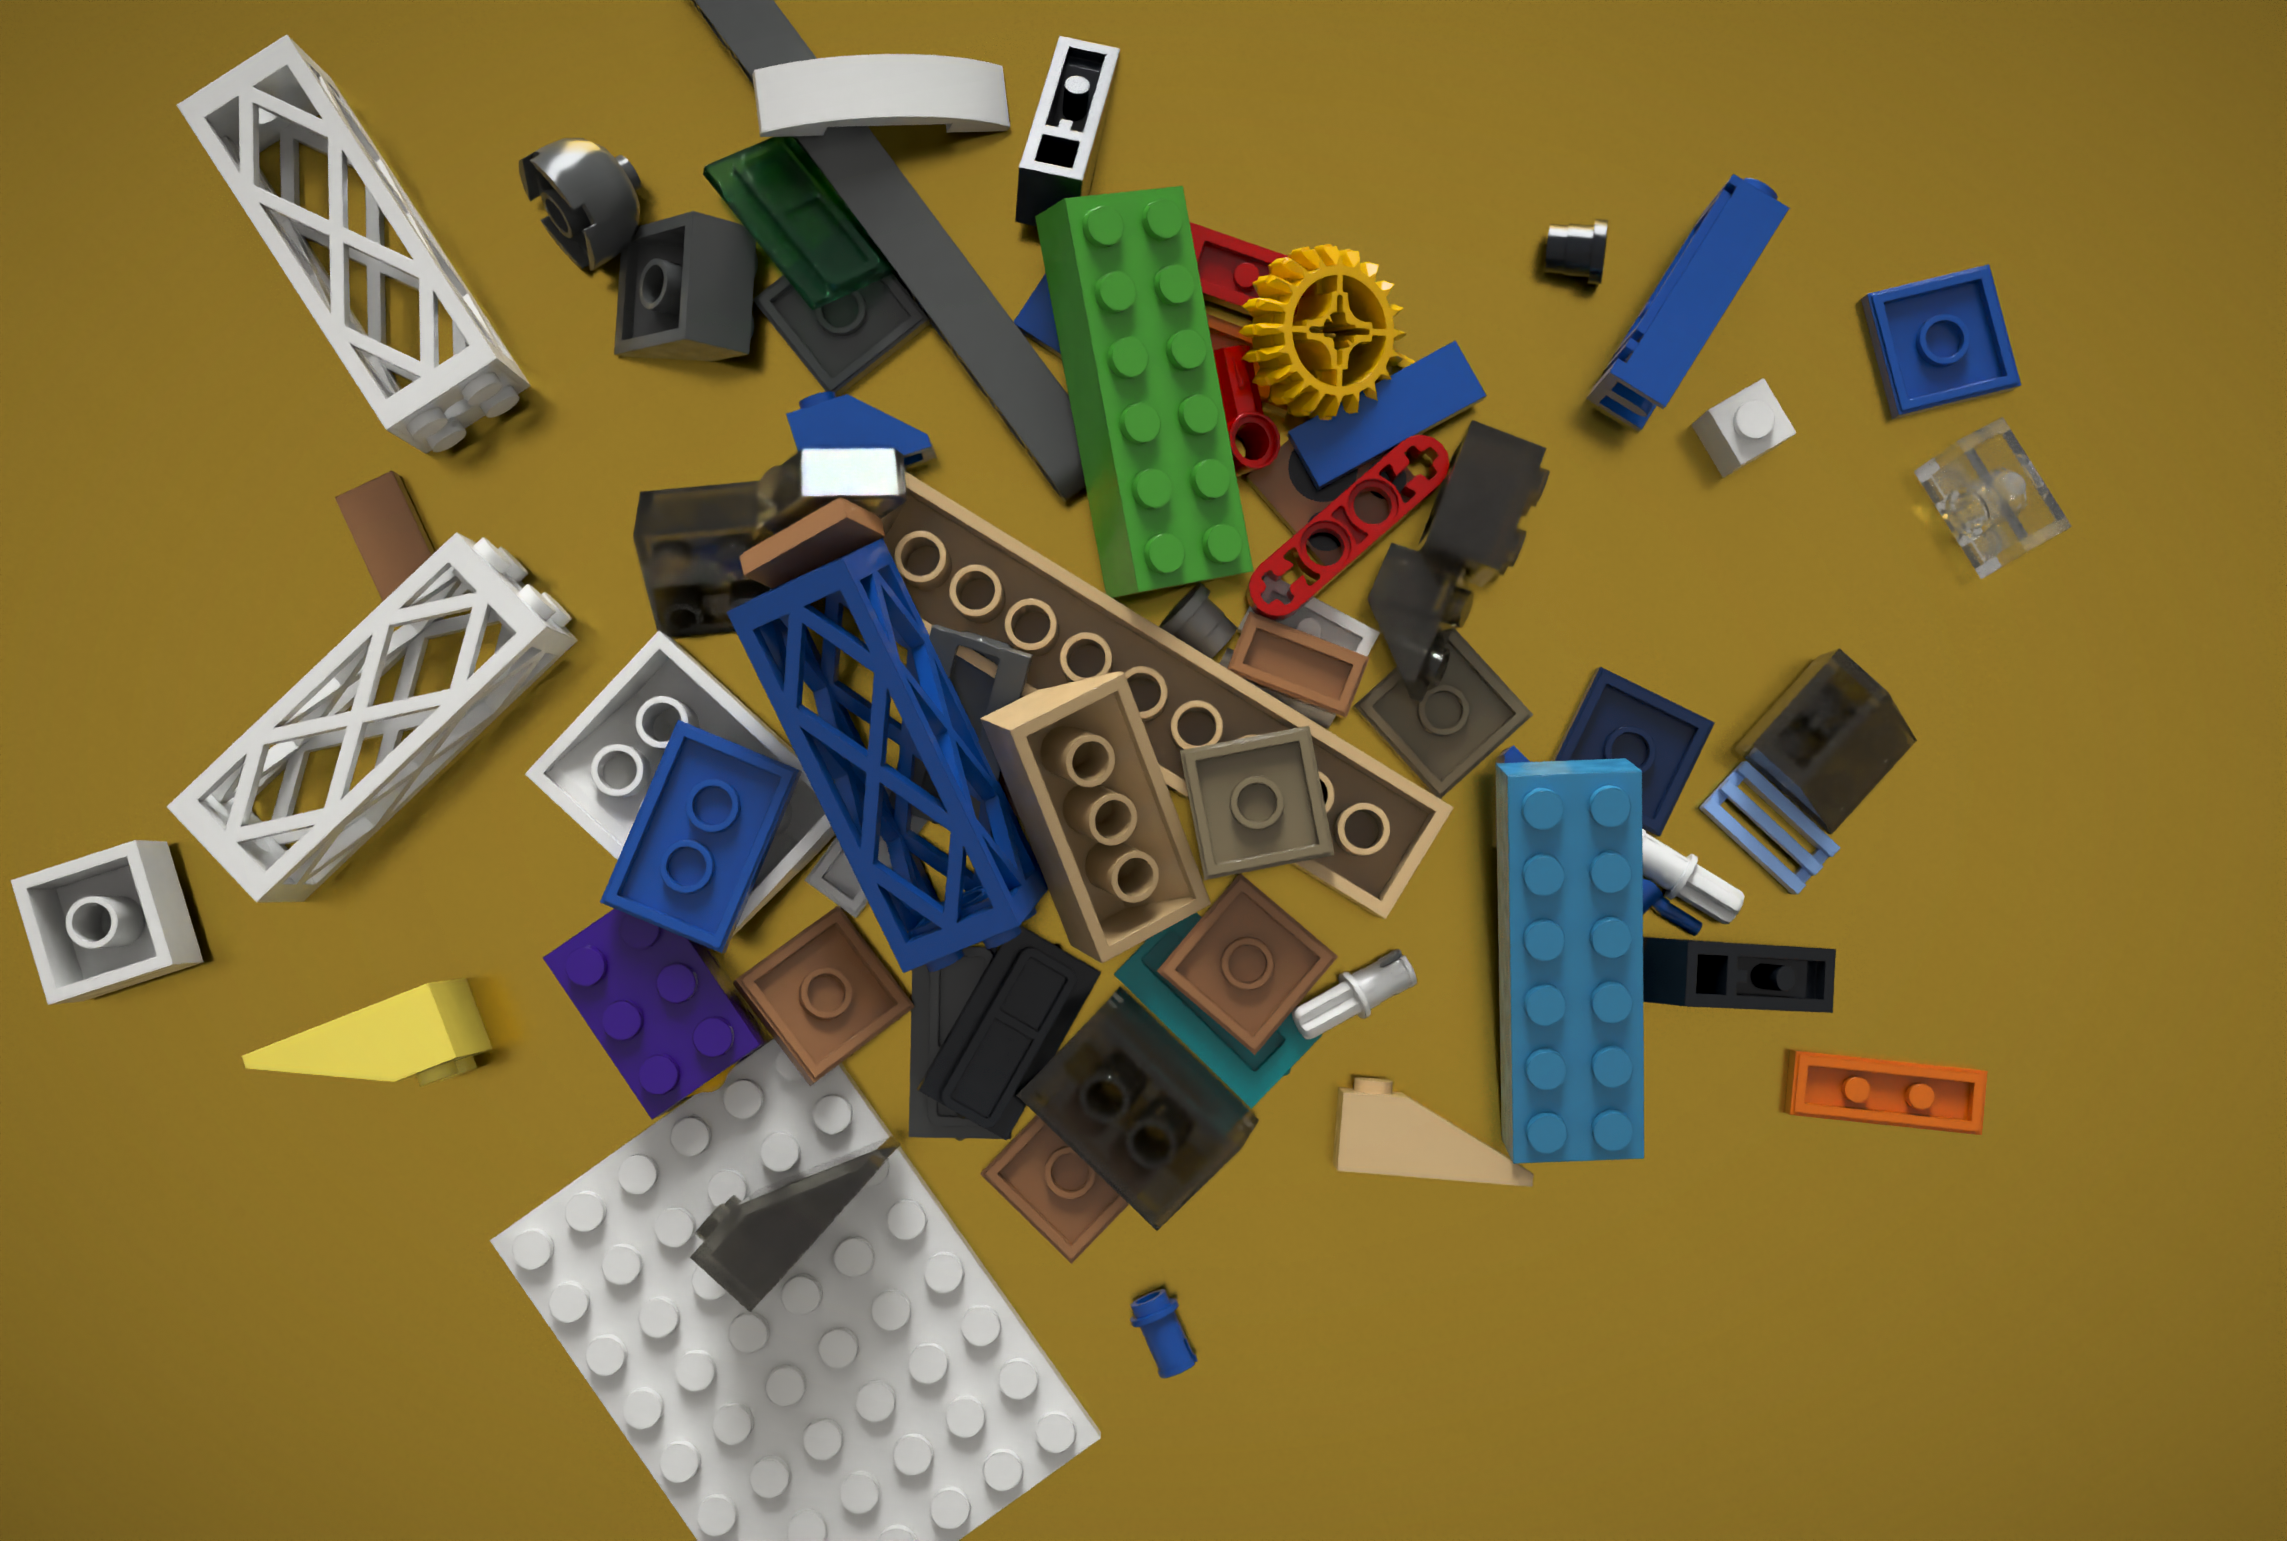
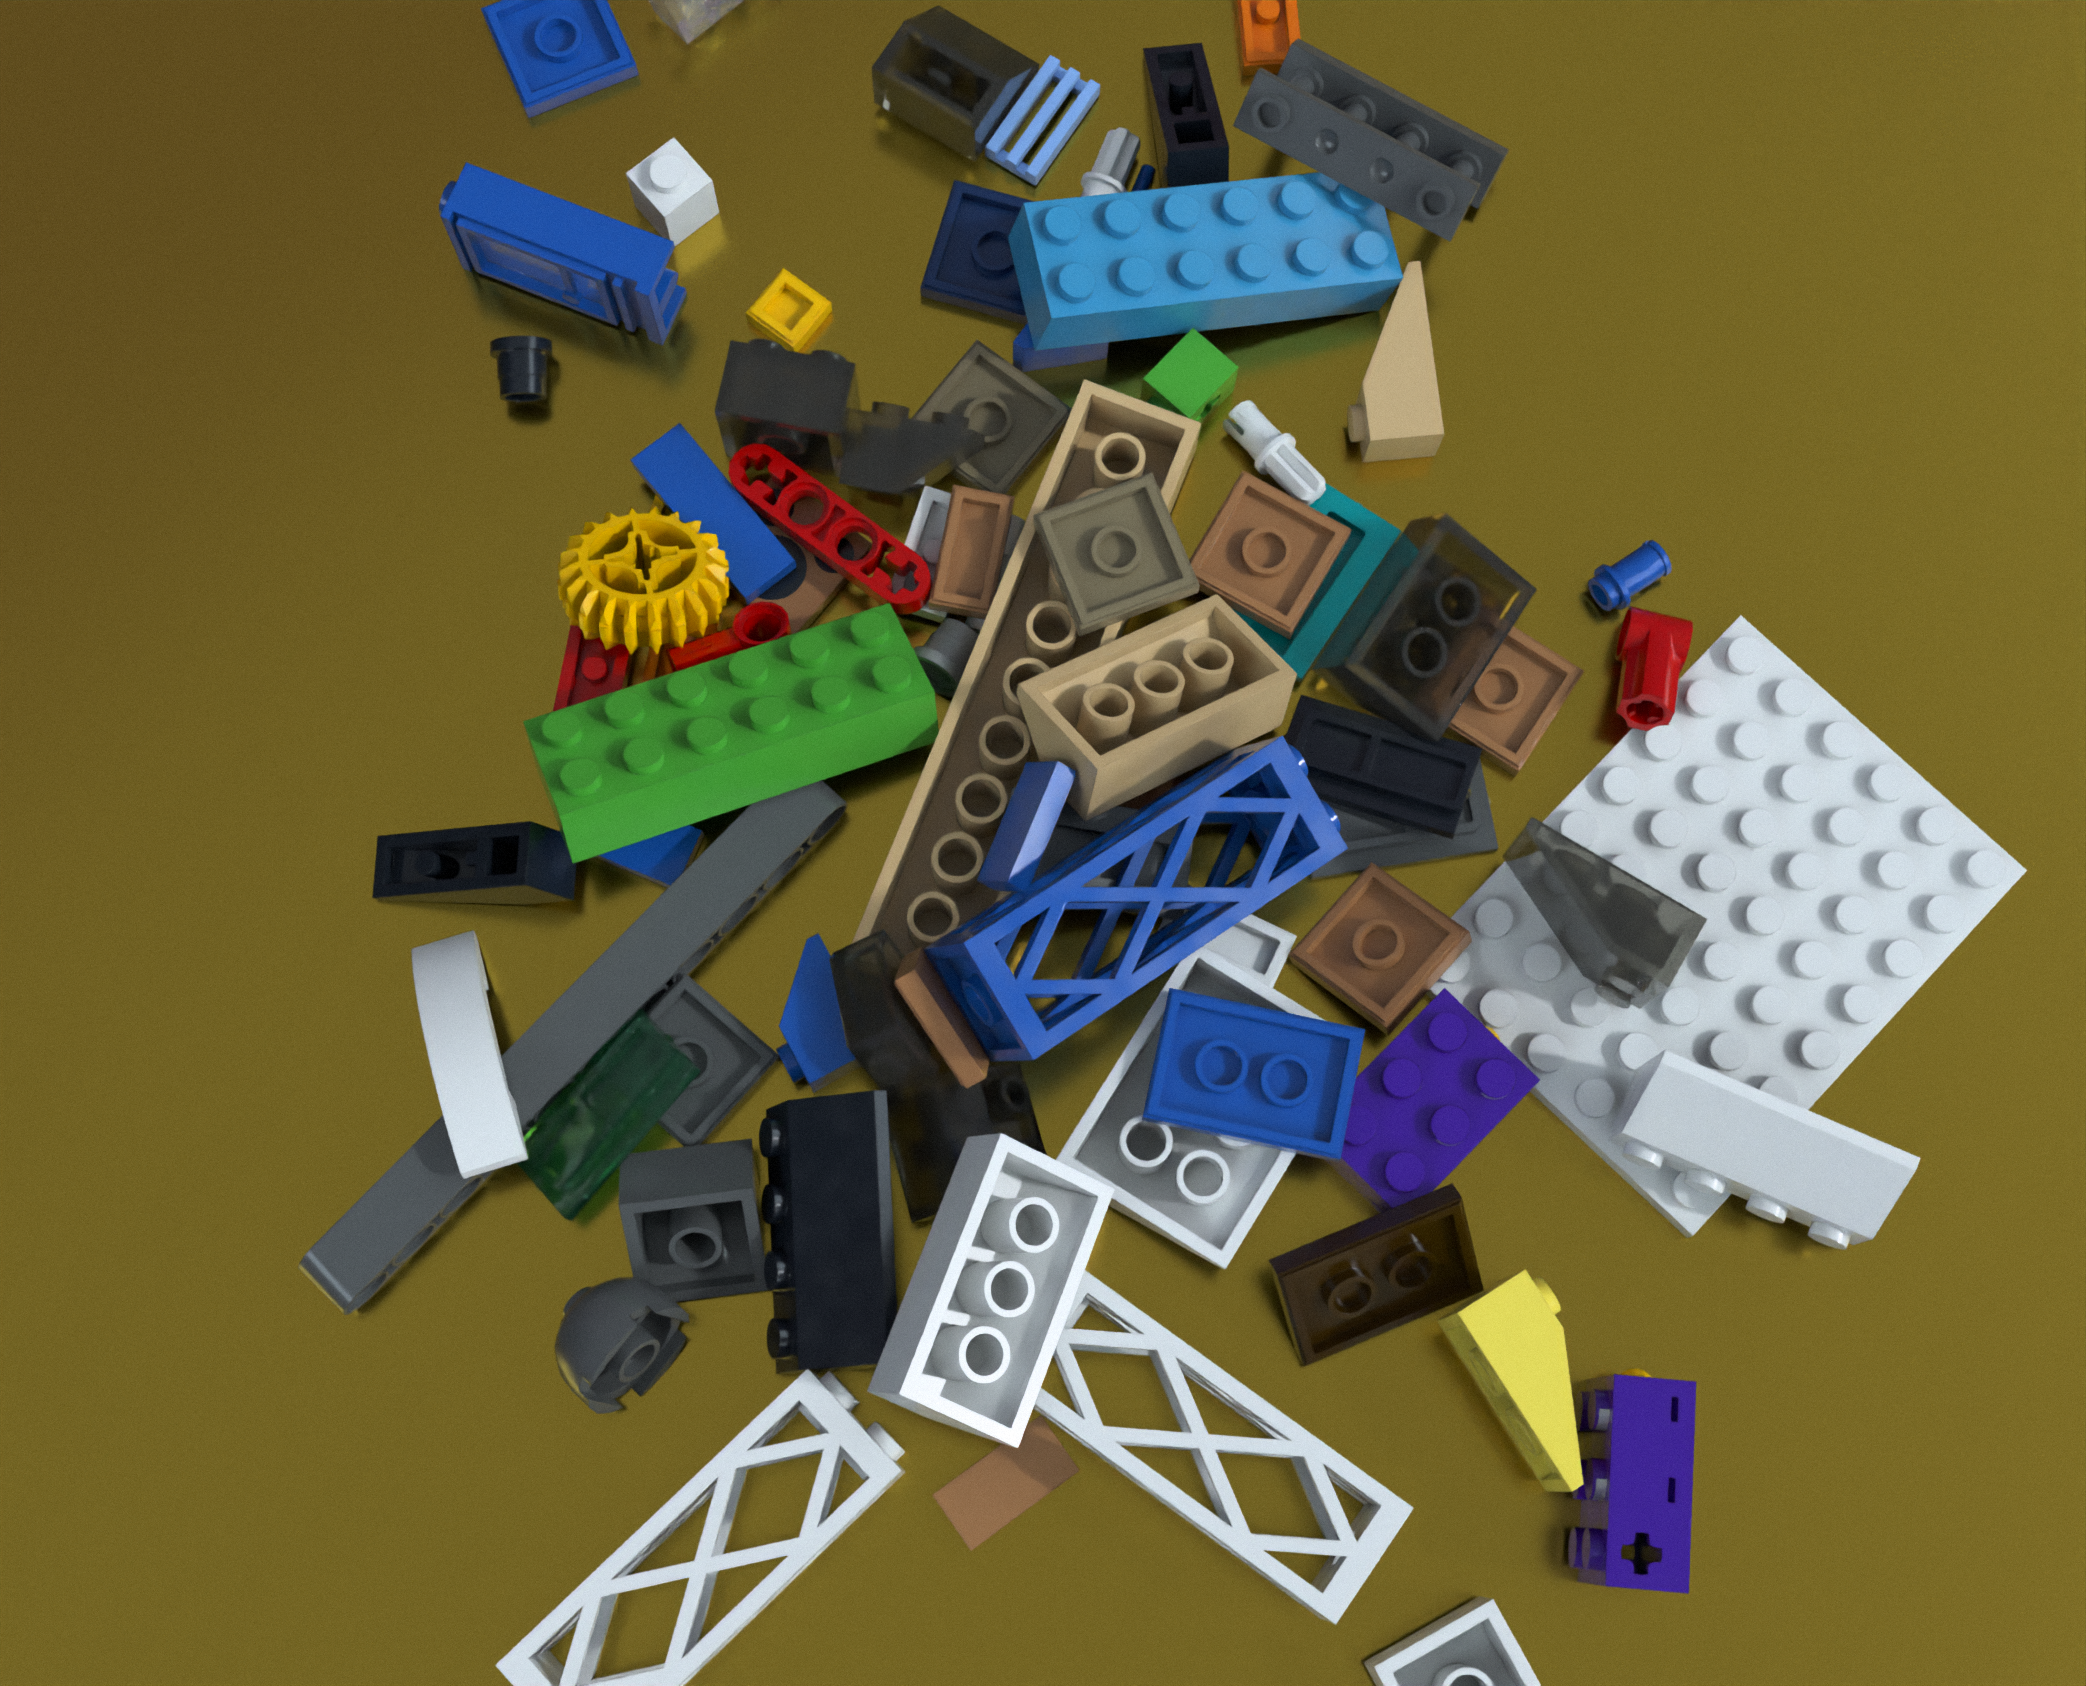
camera: 110 degrees left, 10 degrees down
none -> yellow tile [745,268,832,356]
none -> black slope [759,1090,897,1374]
none -> white slope [867,1133,1115,1448]
none -> blue tile [977,761,1076,892]
none -> bright green brick [1140,328,1239,424]
none -> dark grey fence [1233,38,1509,241]
none -> dark brown tile [1269,1183,1484,1366]
none -> dark purple piece [1568,1368,1696,1594]
none -> white slope [1608,1050,1921,1250]
none -> red piece [1615,606,1693,731]

